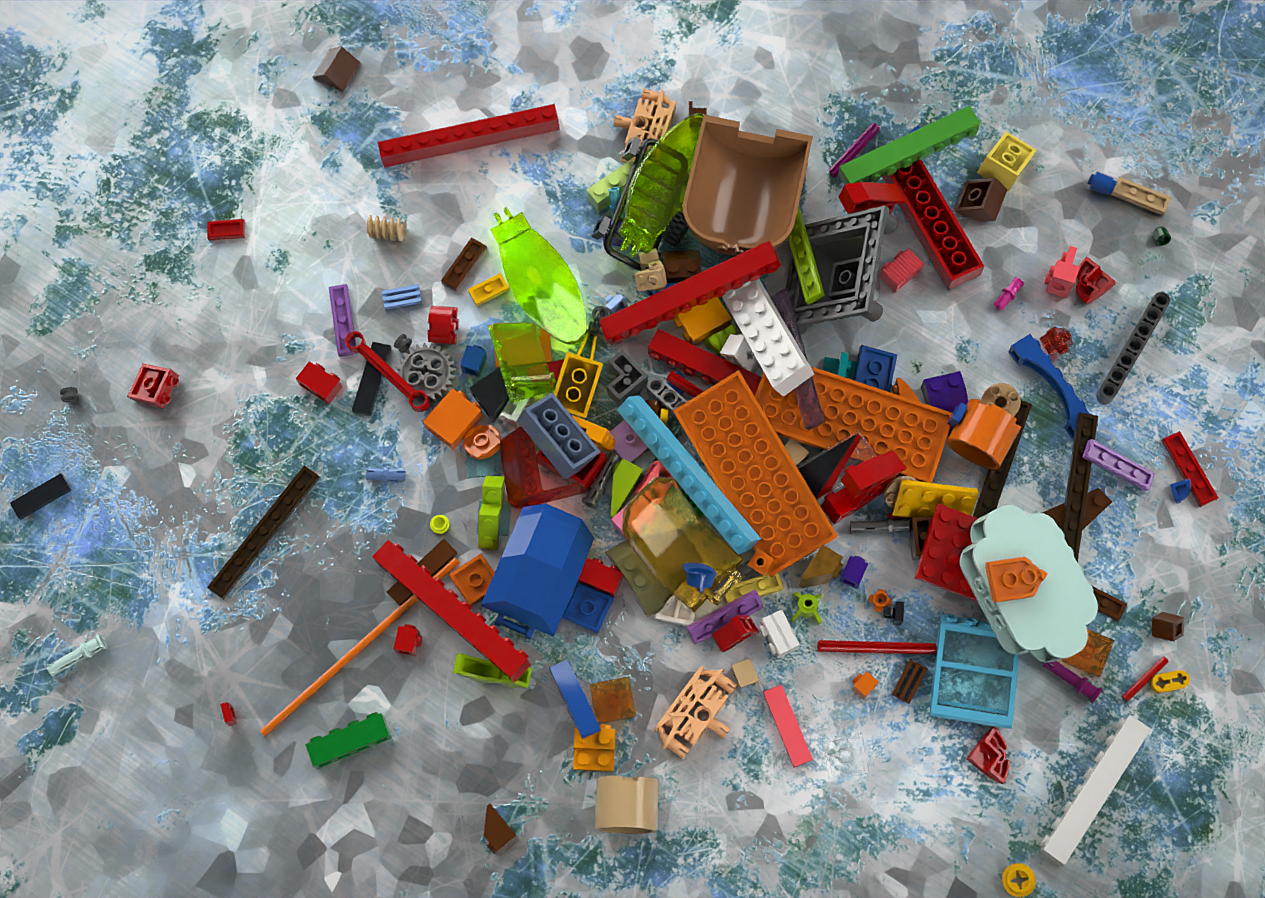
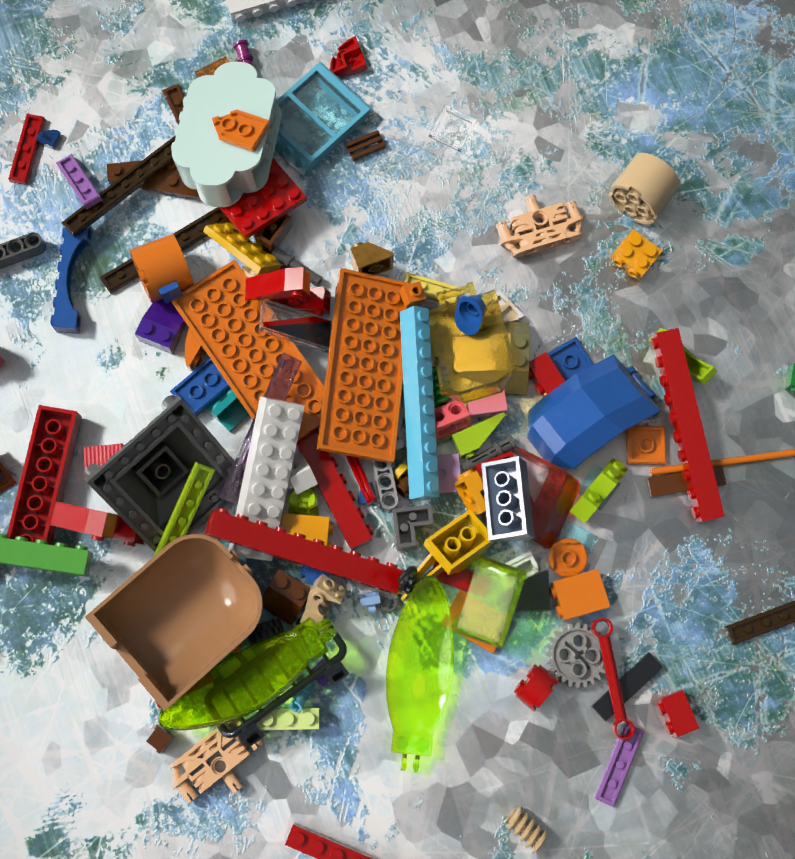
camera: 155 degrees left, 5 degrees up
medium blue pin [366,467,406,482] -> none
light blue tile [382,284,422,310] -> none
red brick [393,624,422,656] -> none
dark grey bush [394,334,412,353] -> none
neon yellow plate [430,515,450,534] -> none
reddish brown tile [441,237,487,292] -> none
blue brick [460,345,487,377] -> none
yellow plate [468,273,510,307] -> none
reddish brown slope [484,803,520,856] -> none
blue slope [549,660,601,739] -> none
clear orange plate [589,676,636,724] -> none
medium lavender tile [686,589,763,645] -> none
red tile [712,615,759,652] -> none
tan panel [731,658,759,688] -> none
white brick [759,610,800,658] -> none
coral tile [763,684,813,768] -> none
tan panel [784,439,809,466] -> none
lime brick [791,592,823,625] -> none
red axle [817,640,937,655] -> none
magenta axle [828,123,880,178] -> none
dark purple brick [840,556,869,589] -> none
orange plate [852,671,879,700] -> none
orange plate [868,589,892,612] -> none
black tile [884,601,904,626] -> none
tan plate [981,383,1021,416] -> none
dark pink axle [994,277,1024,310] -> none
clear red brick [1039,327,1074,355] -> none
red bar [1121,656,1169,702] -> none
yellow beam [1150,670,1190,694] -> none
reddish brown panel [1152,612,1184,642] -> none

